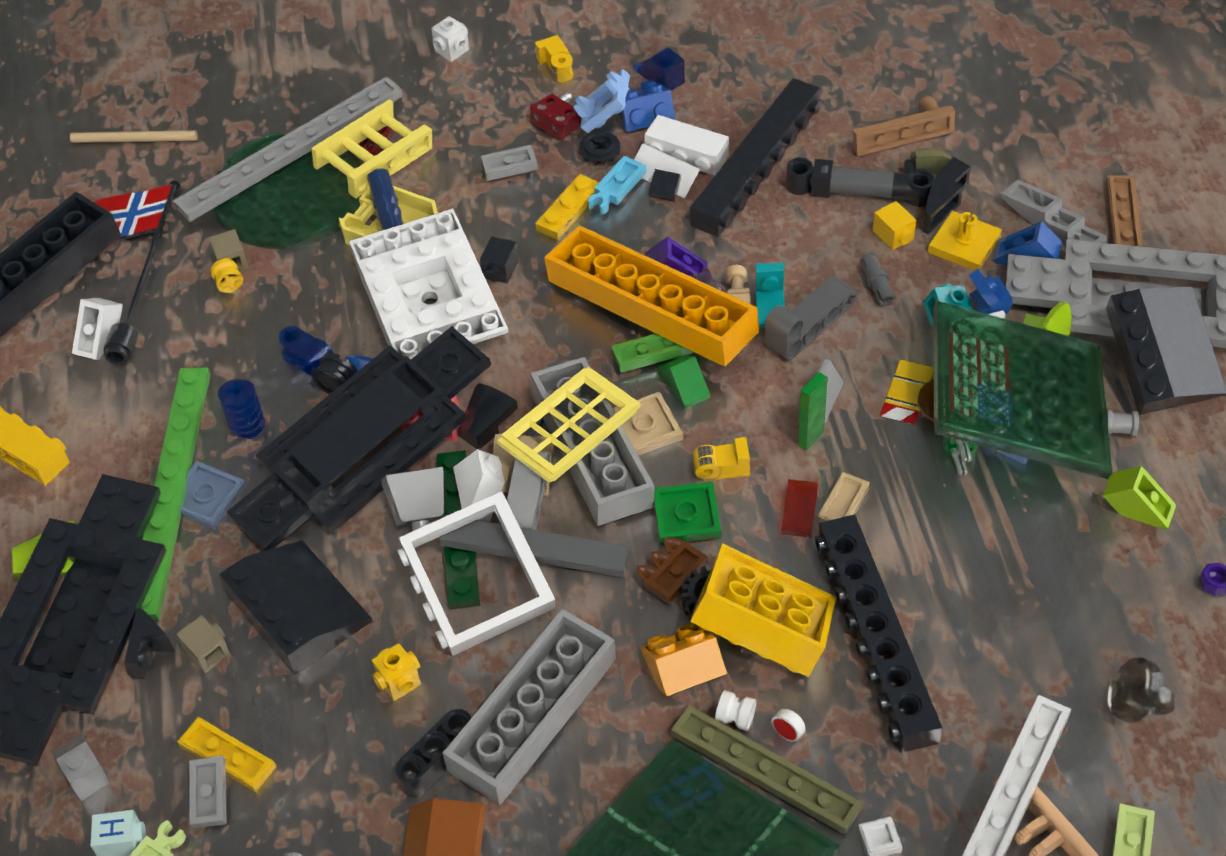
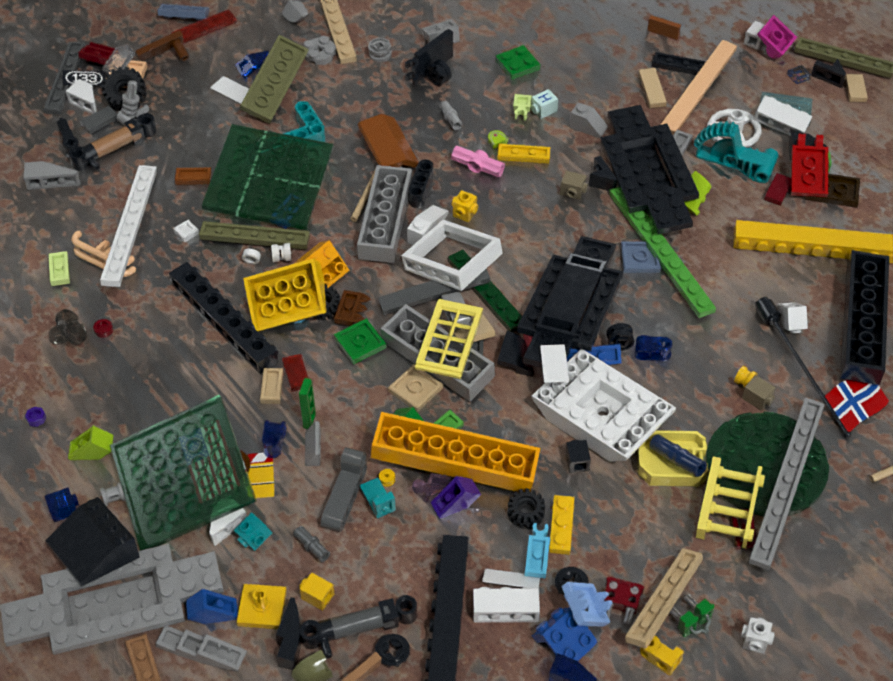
camera: 150 degrees right, 0 degrees up
light grey plate [189,756,226,829] -> none
clear blue piece [218,379,266,439] -> none
black slope [219,540,372,675] -> none
light grey torso [381,467,444,531] -> none
white slope [453,449,505,522] -> none
light grey plate [481,145,538,181] -> none
black tile [648,169,681,202] -> none
yellow leg [692,437,750,480] -> none
tan leg [725,265,750,304] -> none
blue brick [969,269,1012,316] -> none
lime tile [1023,301,1072,336] -> none
none -> clear blue brick [44,487,79,523]
none -> dark red tile [93,319,113,338]
none -> clear blue piece [262,420,287,458]
none -> tan piece [350,169,376,222]
none -> black gear [375,634,410,667]
none -> white slope [407,205,449,245]
none -> bright pink piece [451,146,505,177]
none -> lime tile [488,130,508,149]
none -> black tyre [508,488,545,529]
none -> white sticker [540,345,569,383]
none -> tan plate [625,548,703,649]
none -> green piece [669,594,715,637]

